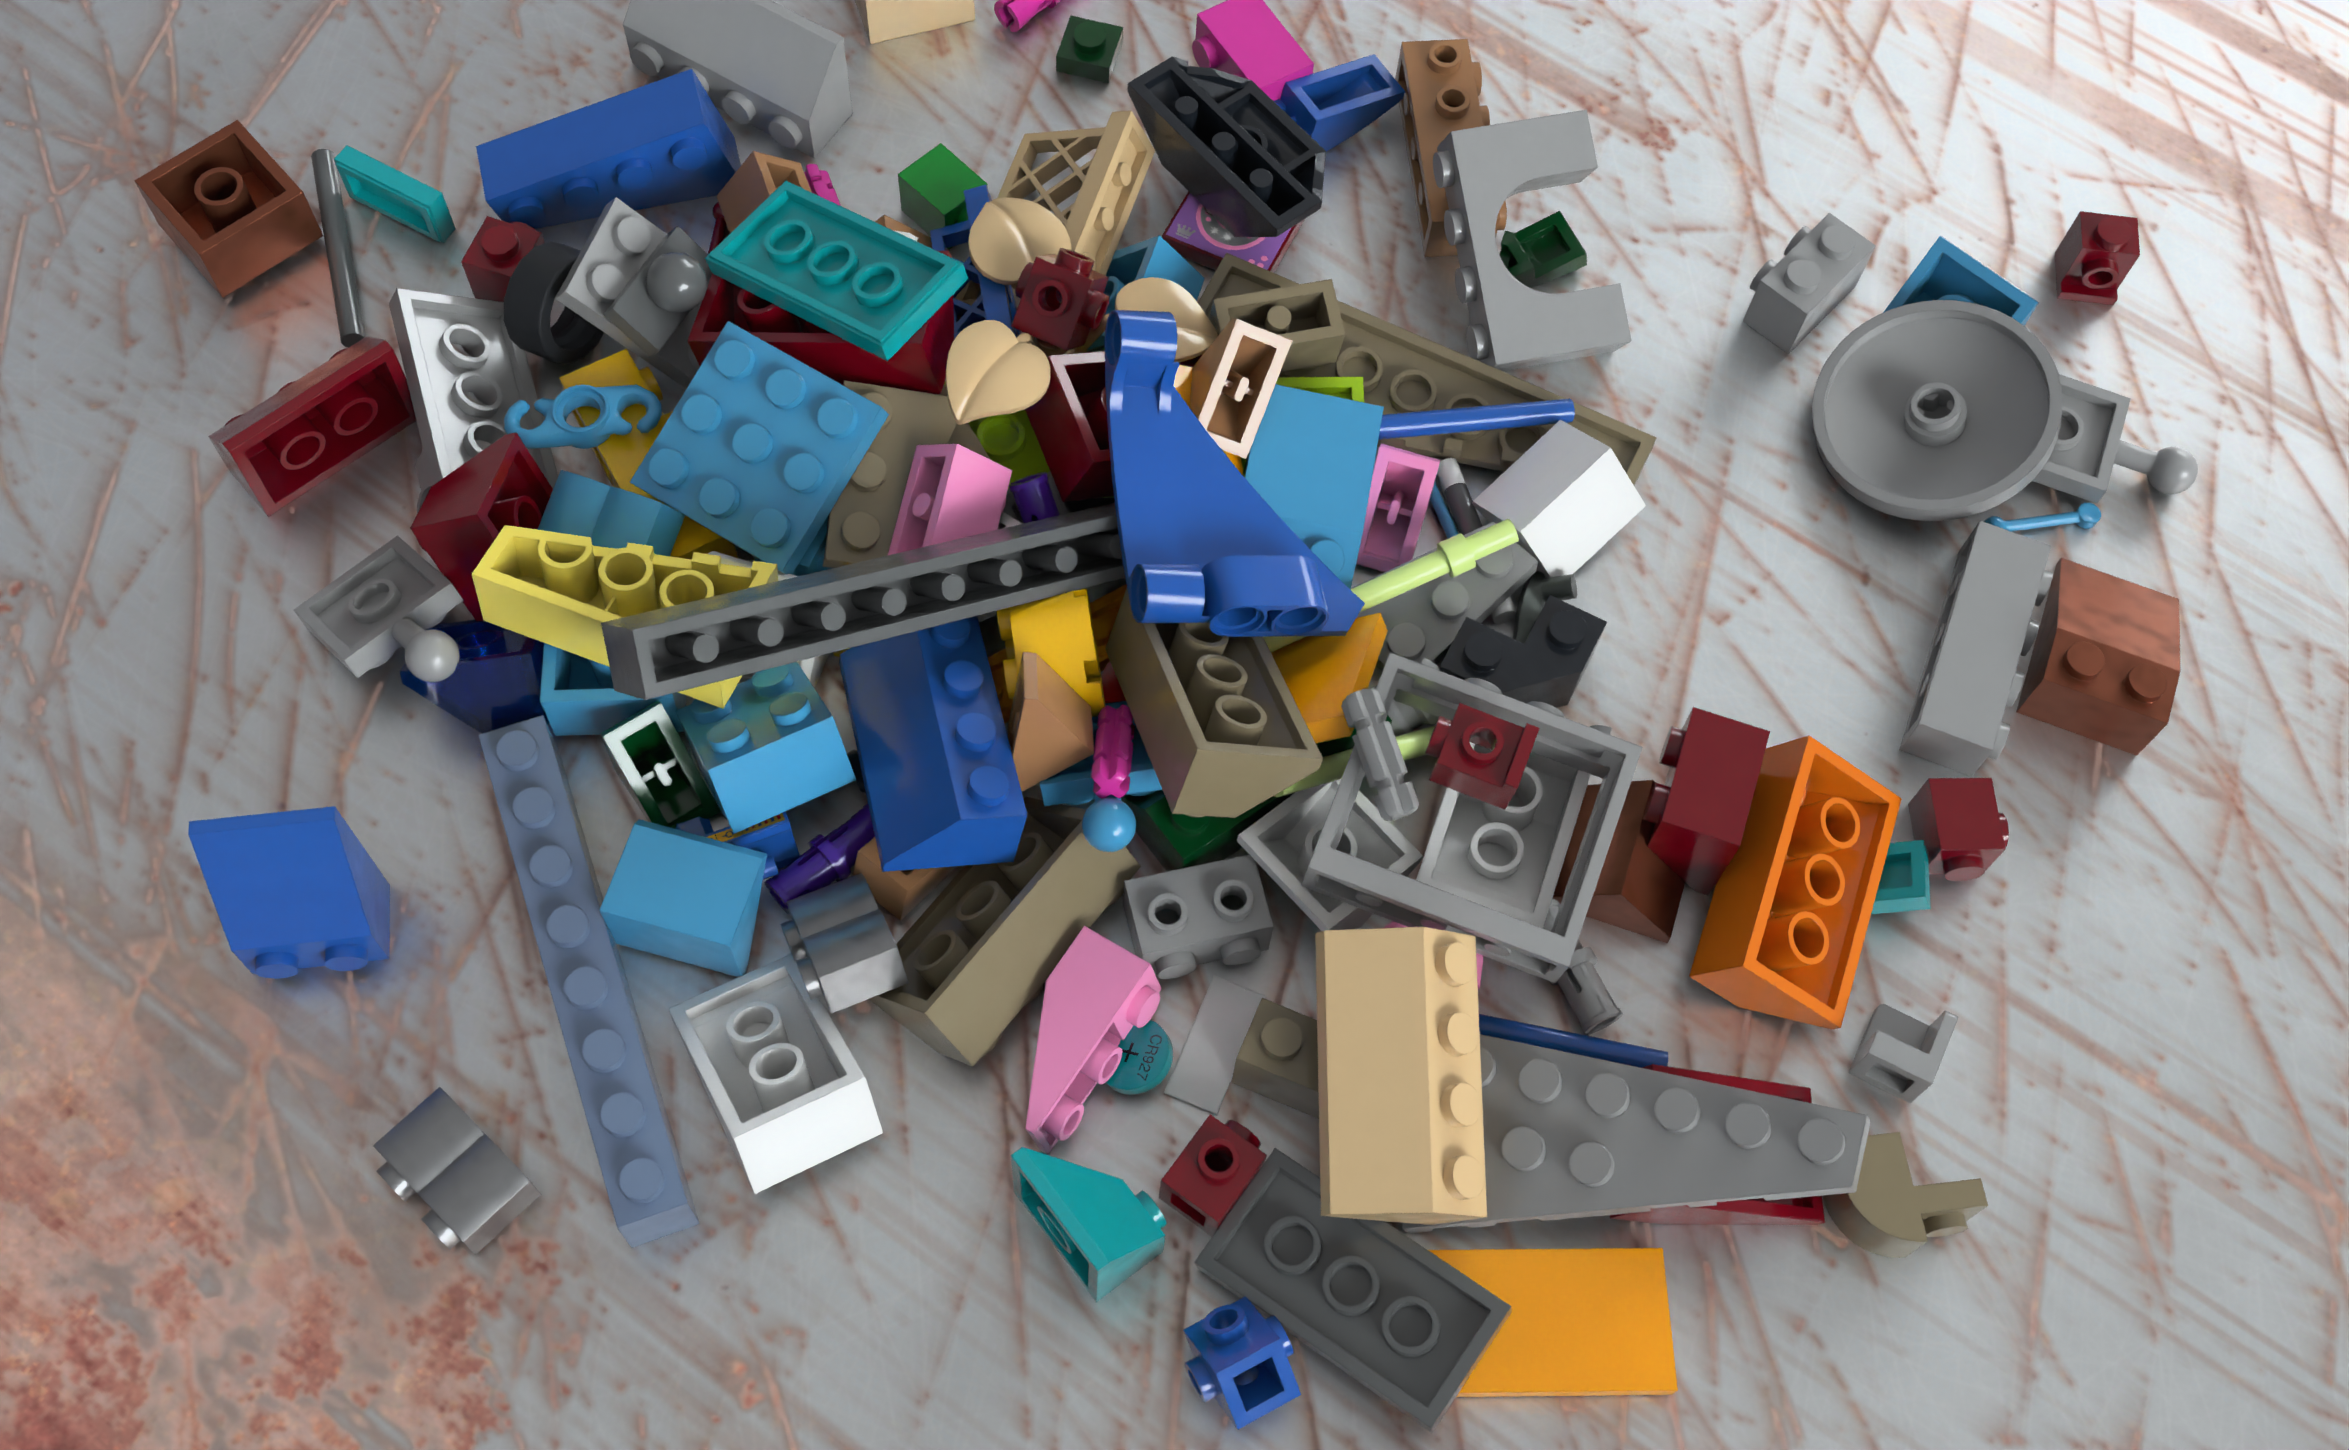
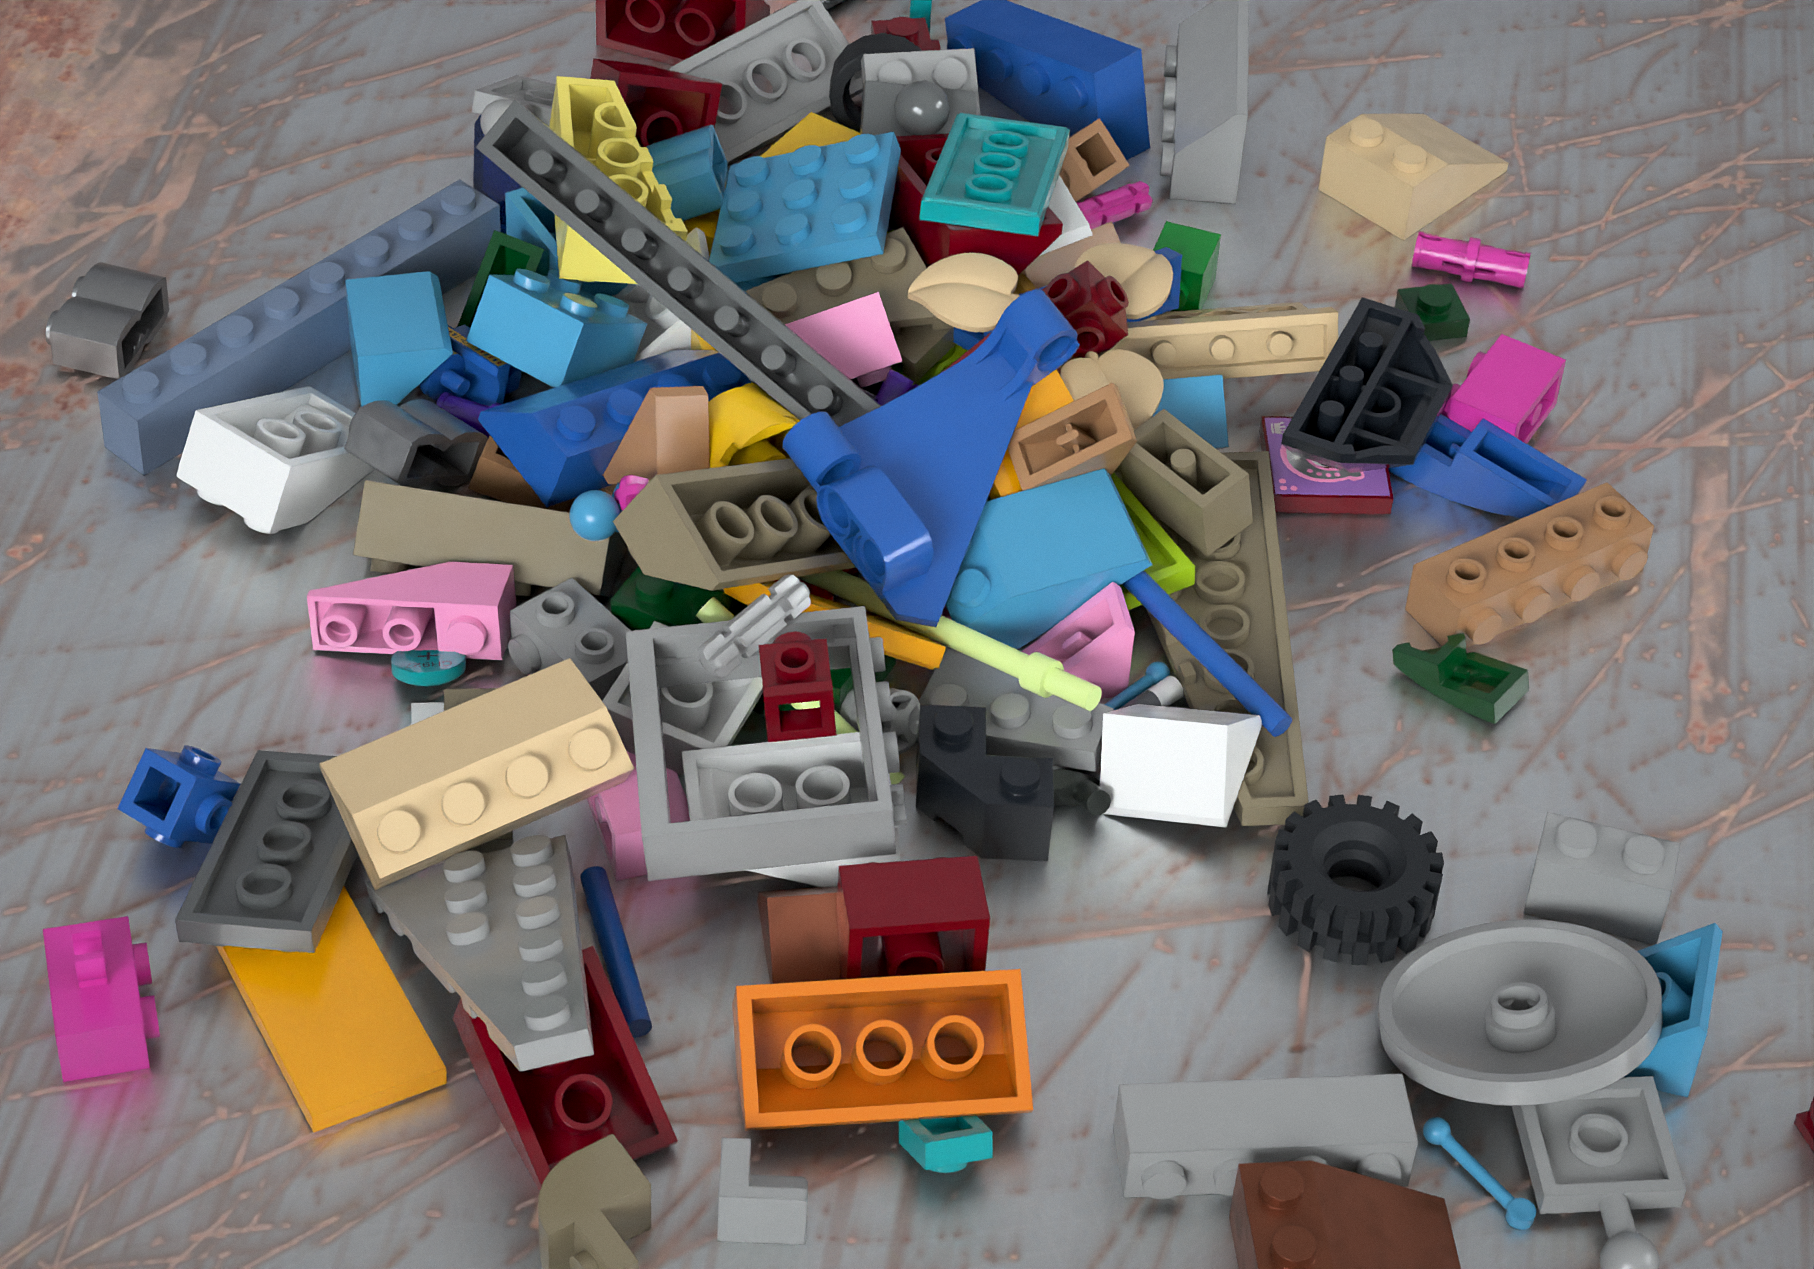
camera: 65 degrees right, 20 degrees down
blue slope [188,806,390,979] -> none
dark azure piece [504,385,662,449] -> none
teal slope [1011,1147,1167,1303] -> none
dark red brick [1159,1114,1267,1237] -> none
light grey arch [1433,110,1632,371] -> none
light grey pin [1543,899,1623,1035] -> none
dark red brick [1908,778,2009,881] -> none
none -> black tyre [1267,794,1444,965]

